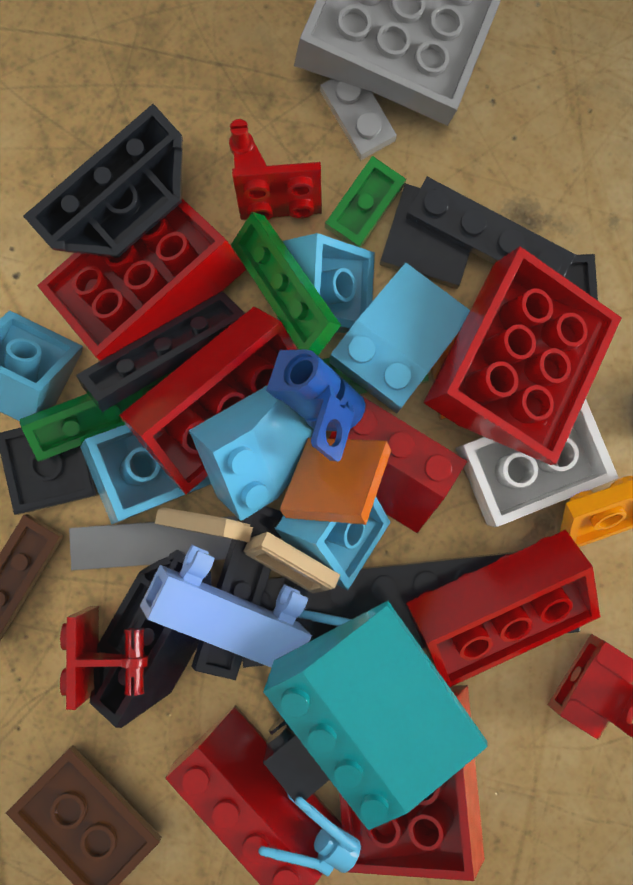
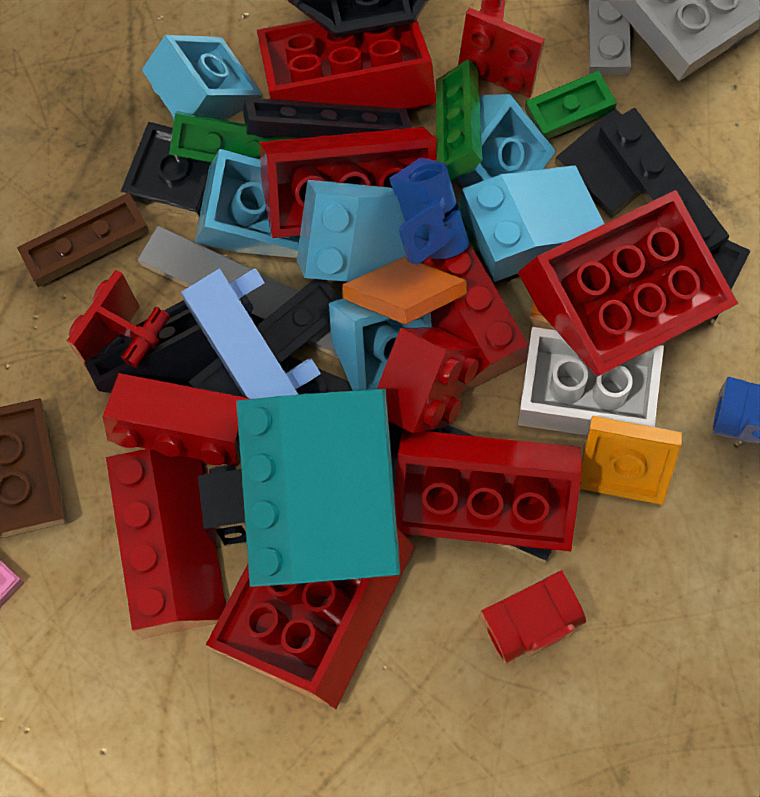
camera: 40 degrees right, 15 degrees down
tan tile [155,507,253,543] -> none
tan tile [243,532,340,593] -> none
medium azure plant [258,793,361,876] -> none
none -> red slope [102,373,249,467]
none -> red brick [377,327,480,433]

